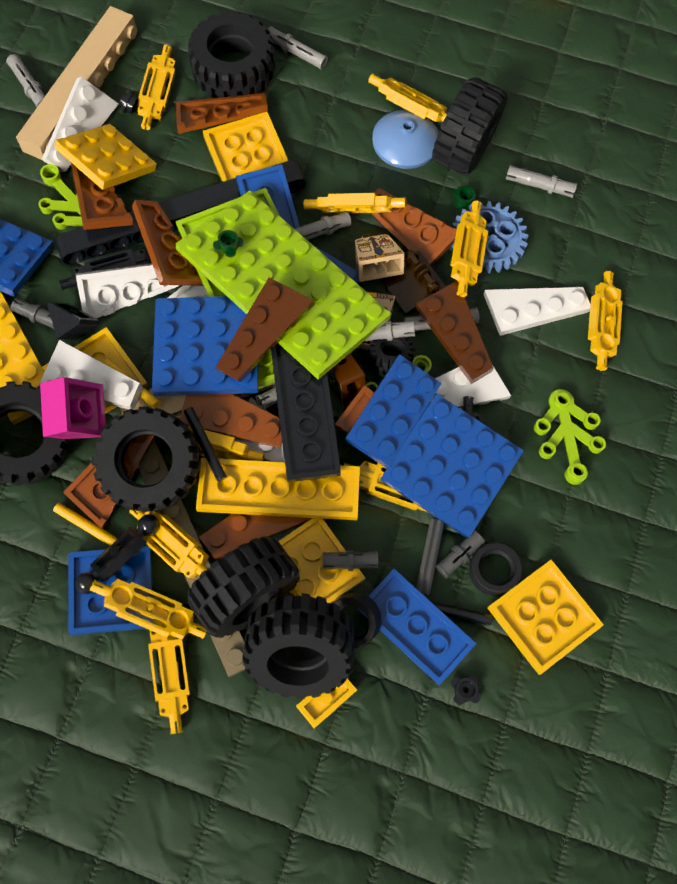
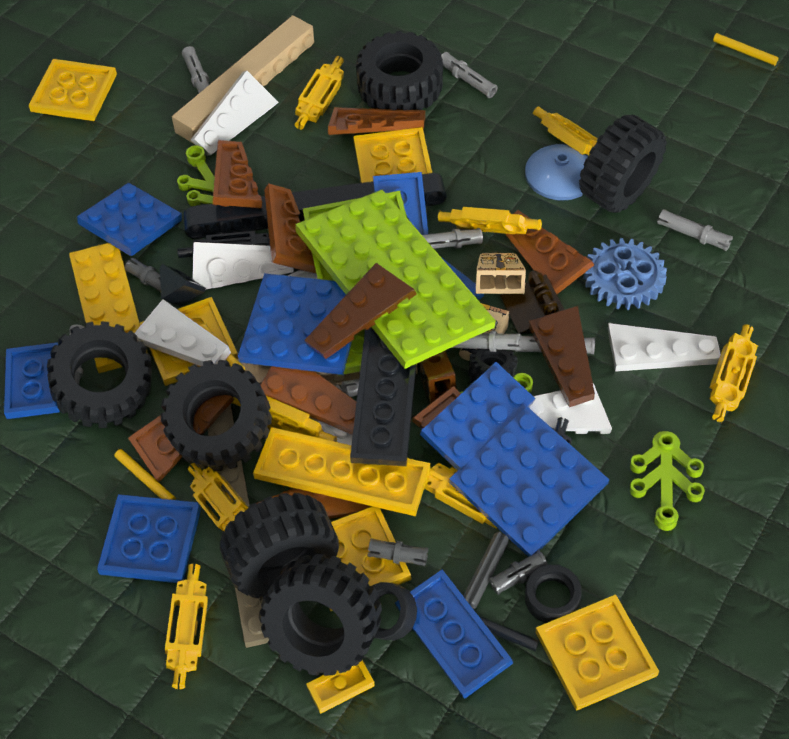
camera: 20 degrees right, 15 degrees down
dark pink slope [40,377,106,439] -> none
yellow plate [55,124,157,190] -> none
black plate [75,514,160,594] -> none
yellow piece [89,579,207,640] -> none
black plate [119,91,138,114] -> none
black bar [184,407,227,482] -> none
dark green plate [213,230,243,257] -> none
yellow piece [450,201,488,297] -> none
black plate [451,675,481,705] -> none
dark green plate [453,186,476,209] -> none

